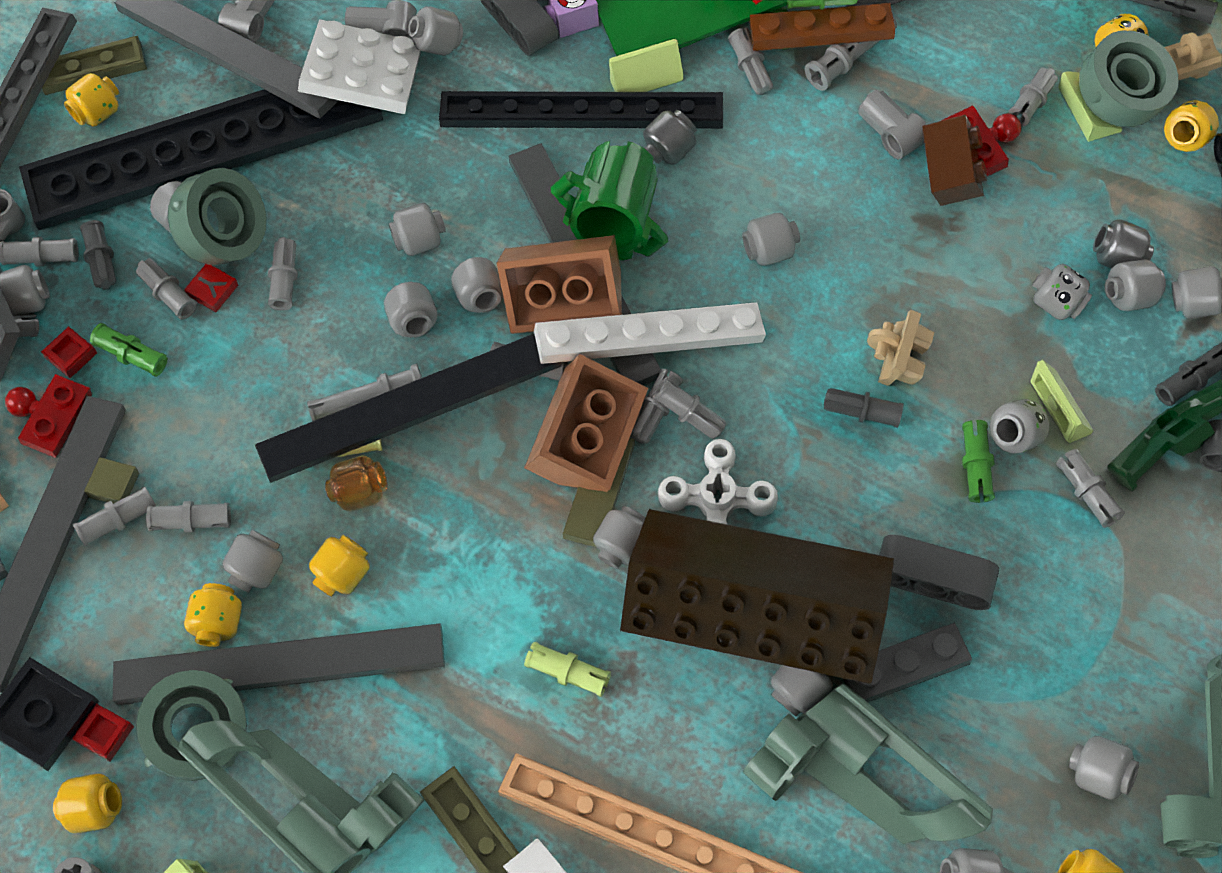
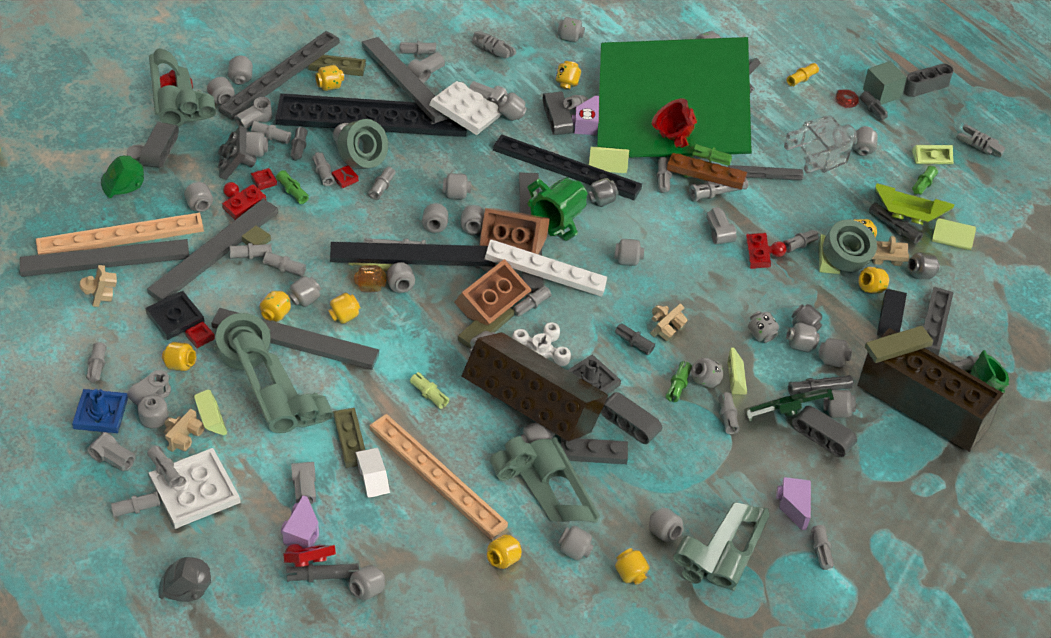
camera: 15 degrees right, 15 degrees down
light grey axle [652,377,726,439] -> none
reddish brown brick [922,115,987,206] -> none
none -> light grey head [386,263,415,293]
none -> dark grey plate [567,354,621,394]

